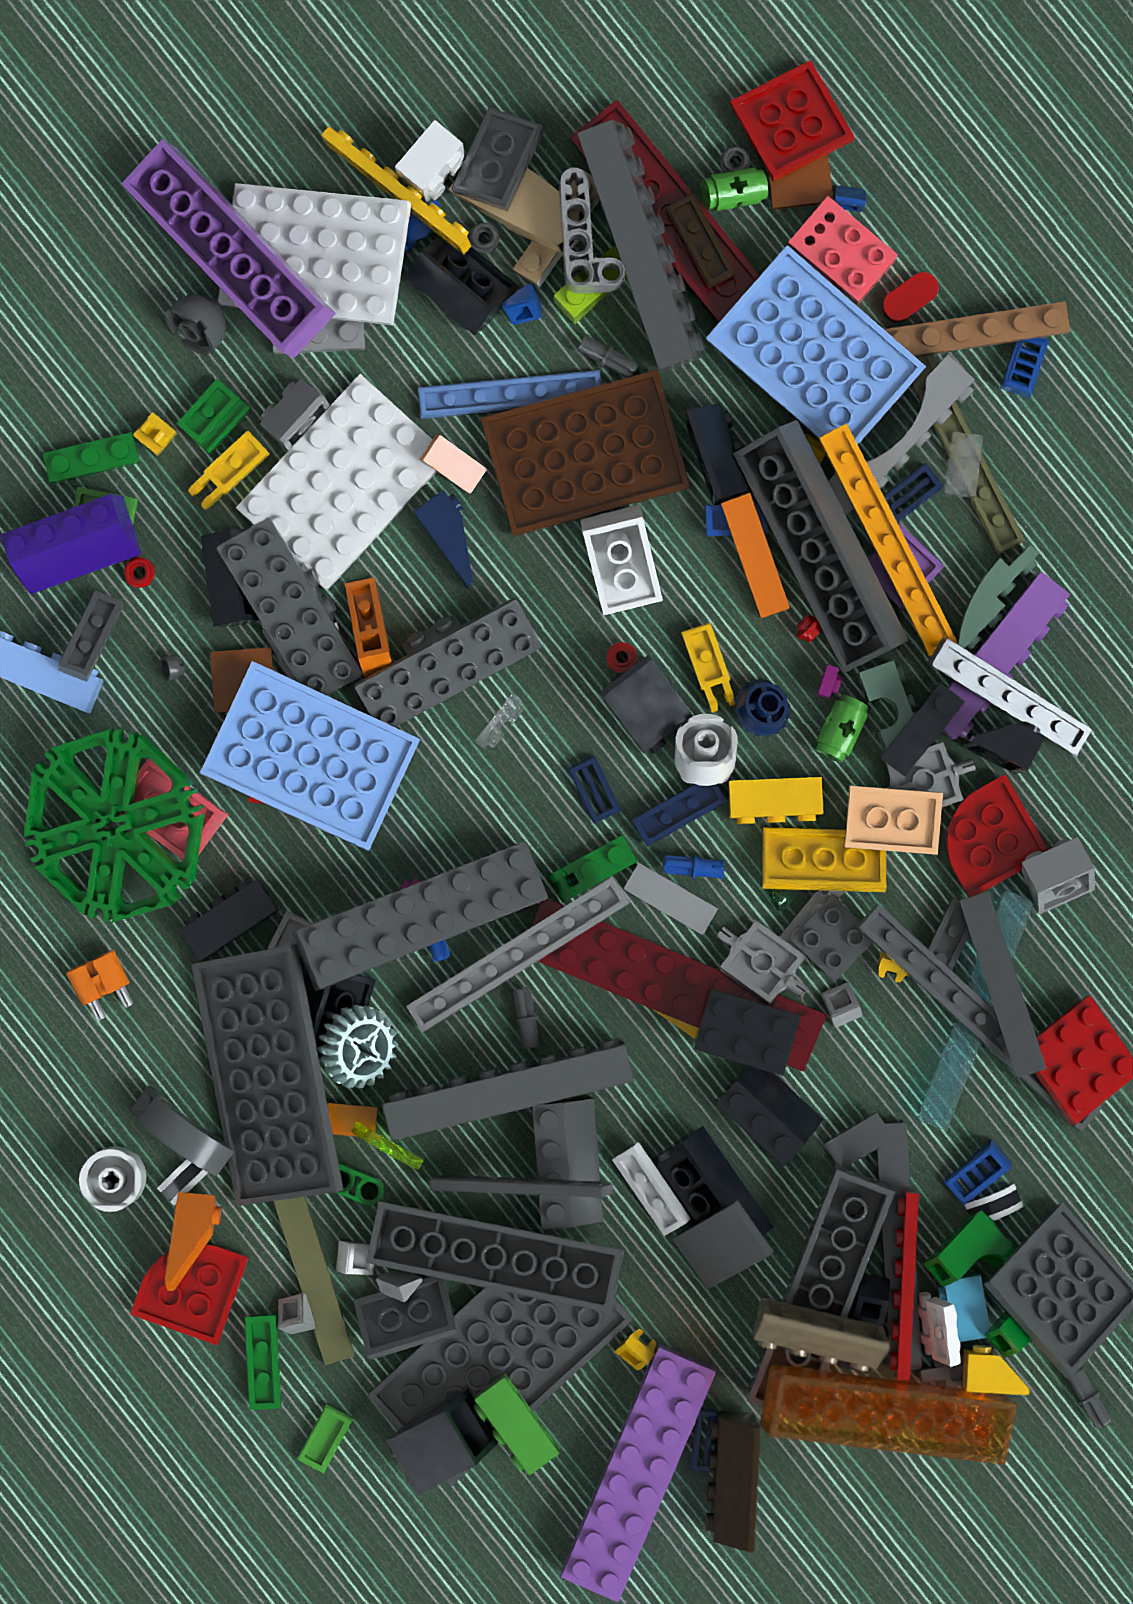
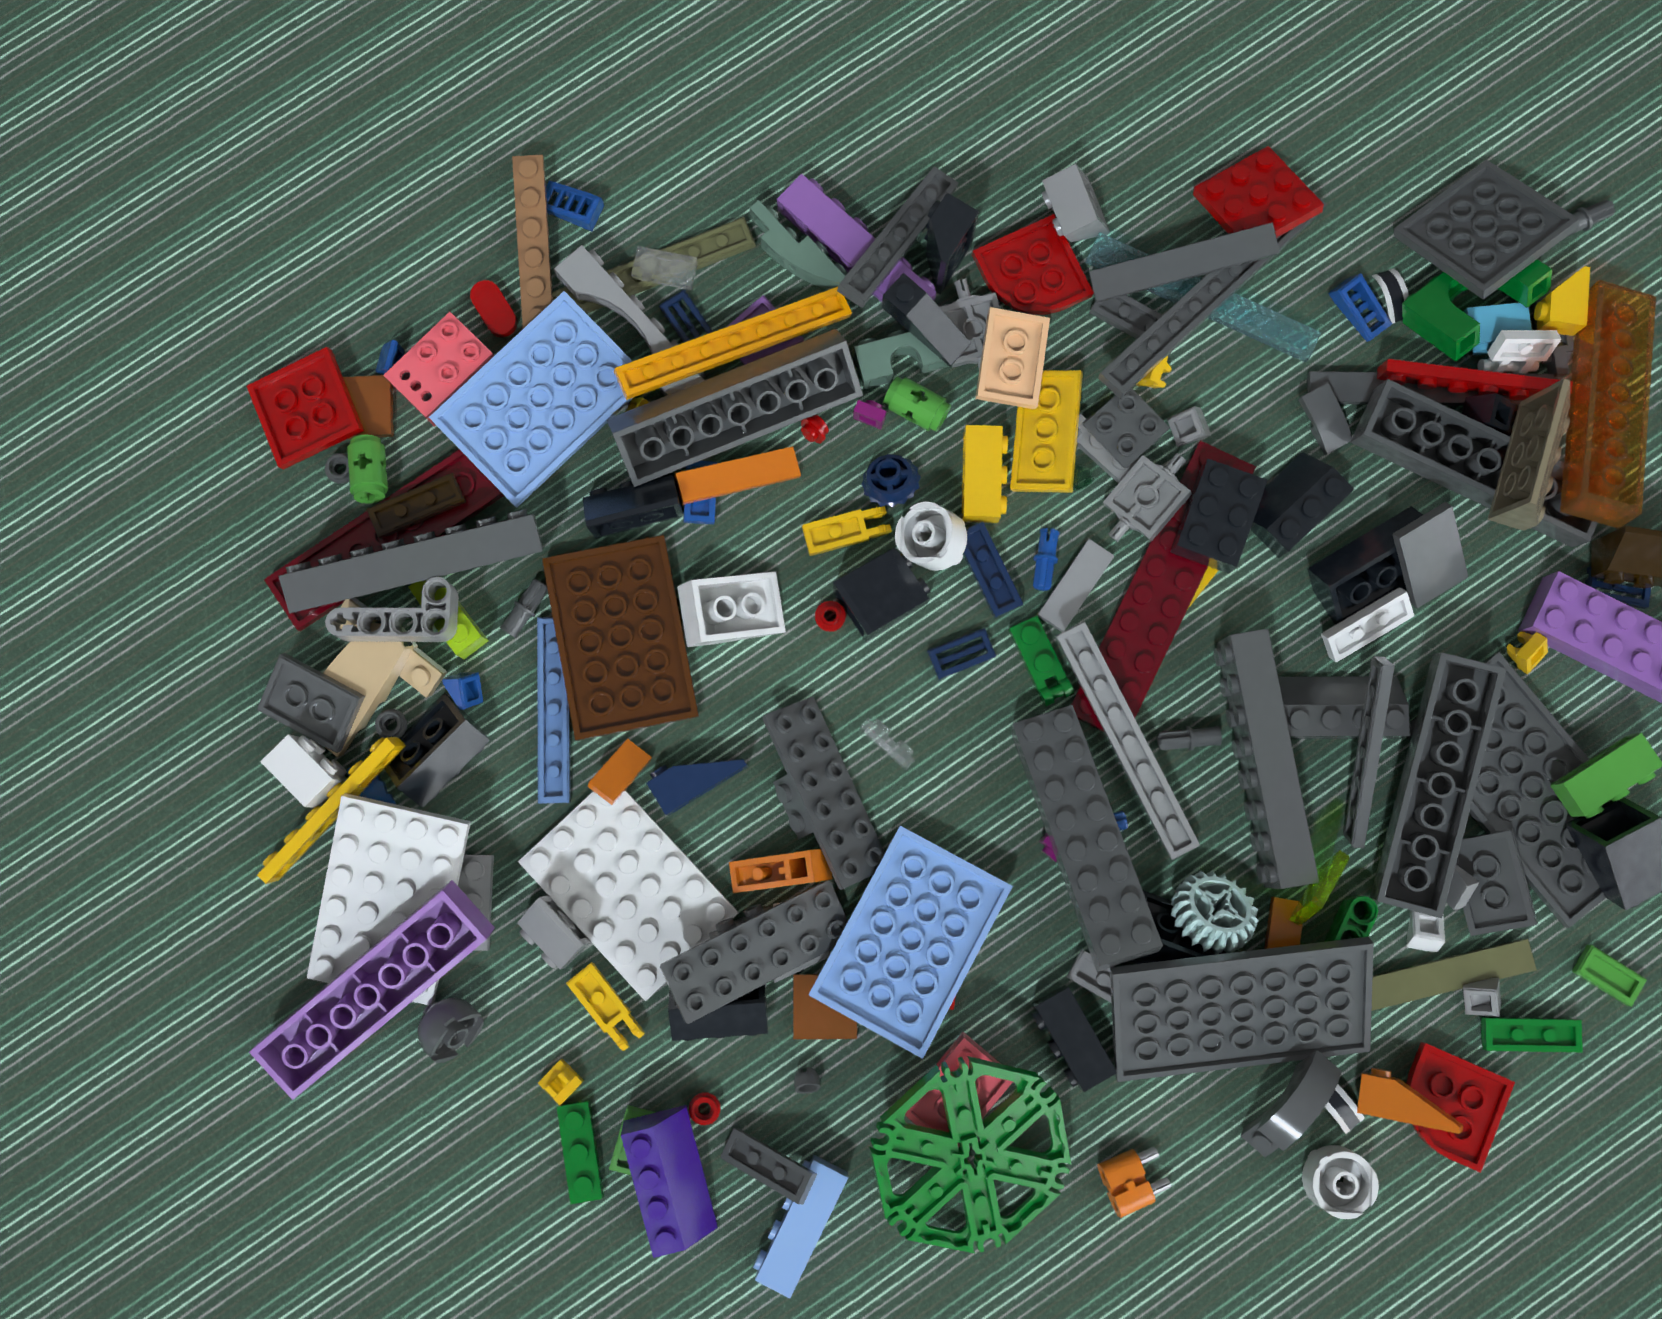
camera: 90 degrees left, 5 degrees down
green plate [176,379,251,455] -> none

